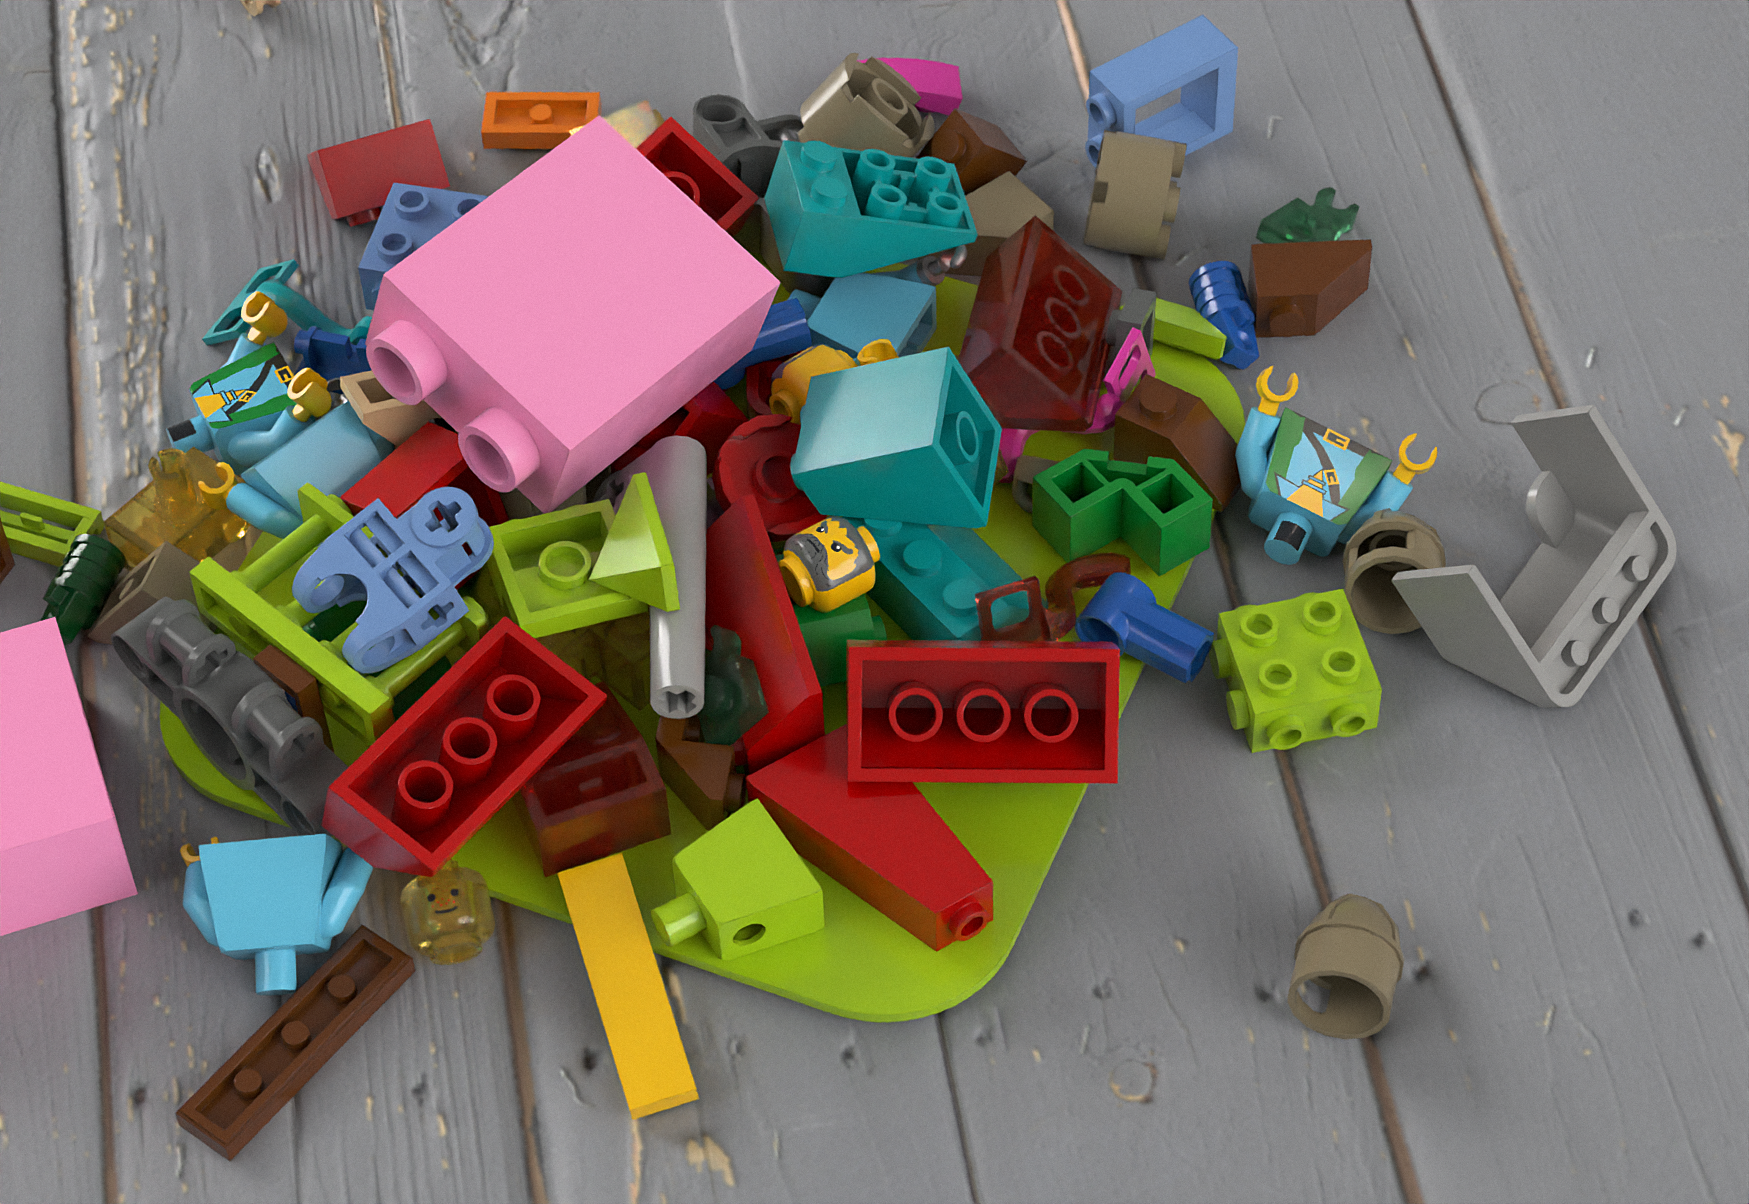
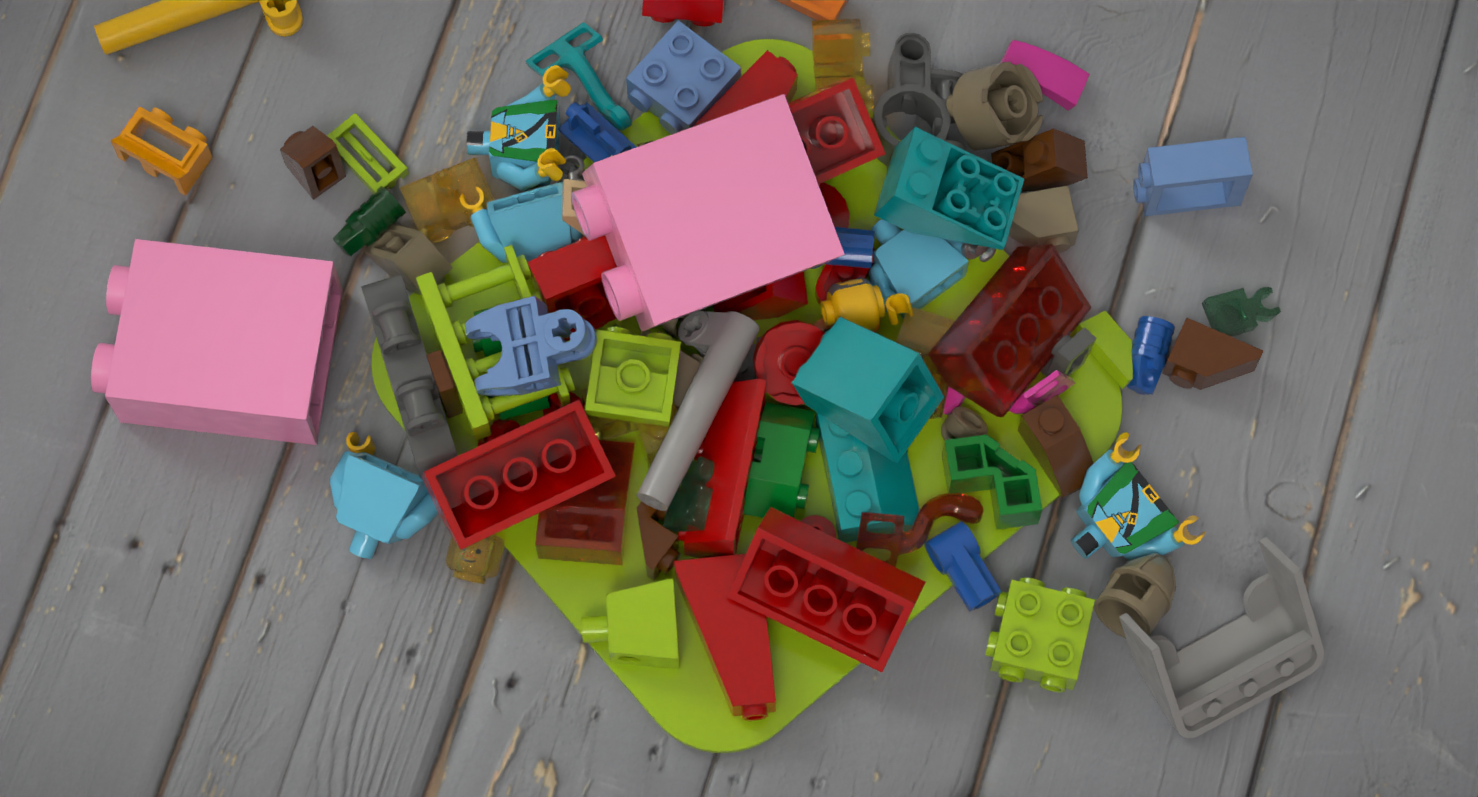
camera: 25 degrees right, 20 degrees up
reddish brown tile [175,924,416,1161] -> none
yellow tile [557,853,699,1120] -> none
lime slope [589,472,680,612] -> none
yellow head [778,516,880,613] -> none
dark tan brick [1083,130,1187,260] -> none

